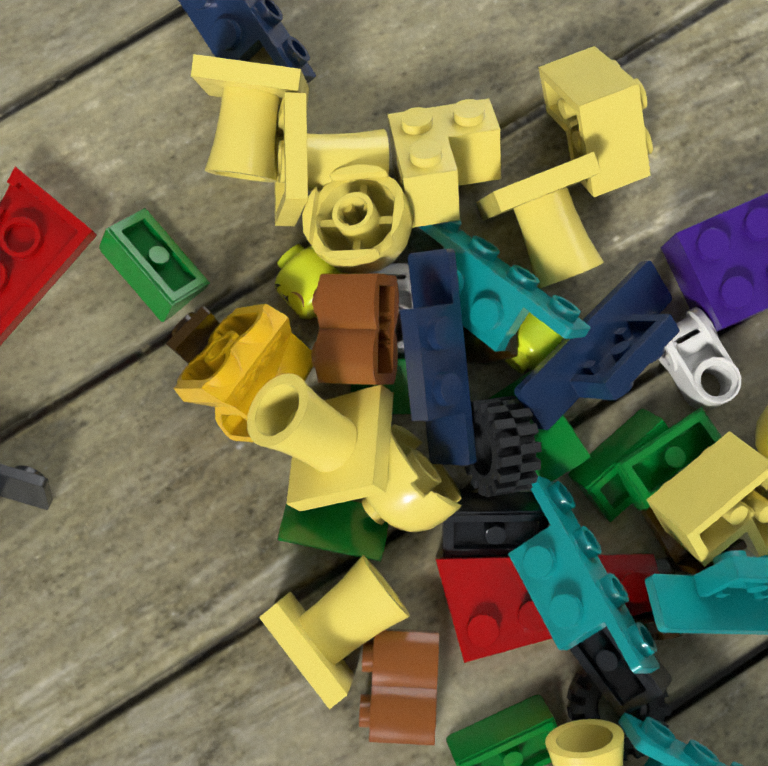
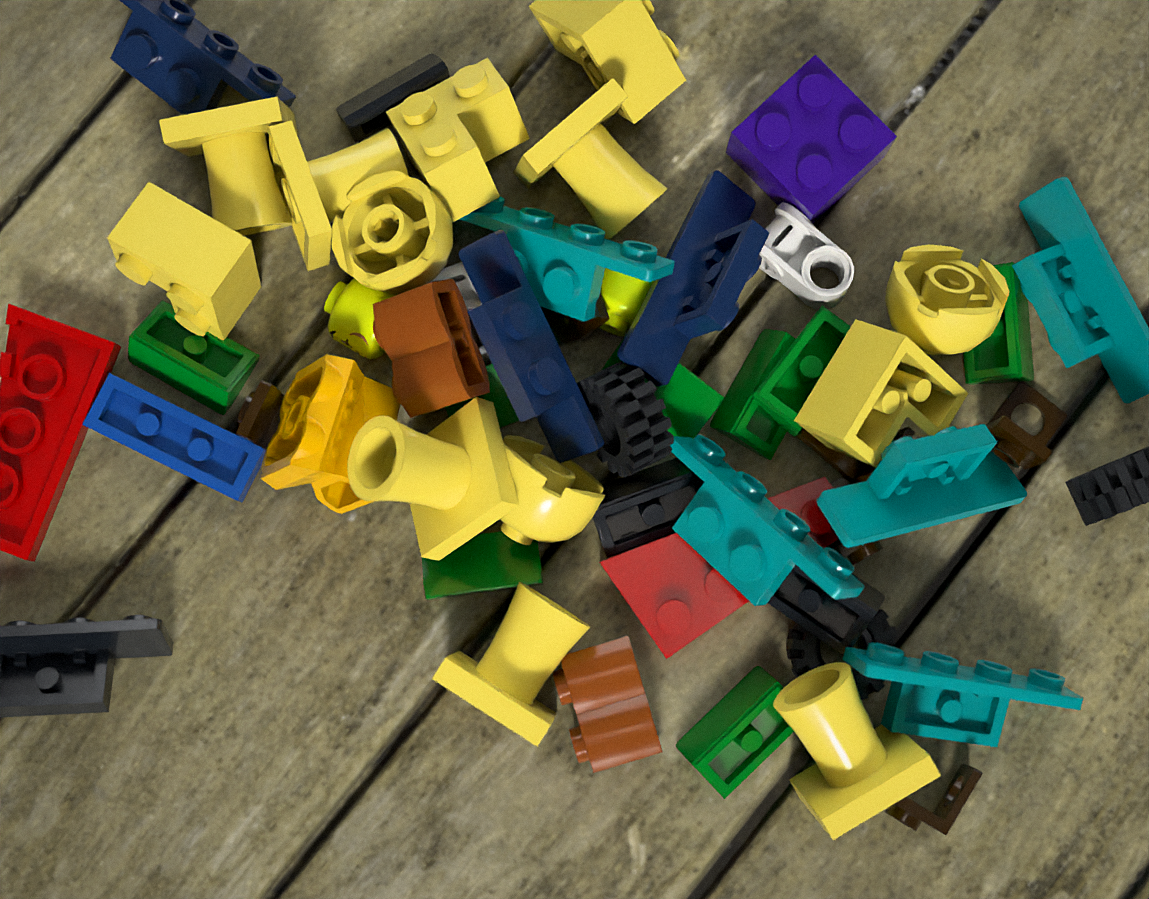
camera: 10 degrees left, 0 degrees up
none -> blue plate [82,373,266,503]
none -> light yellow brick [107,182,261,341]
none -> black slope [336,54,450,143]

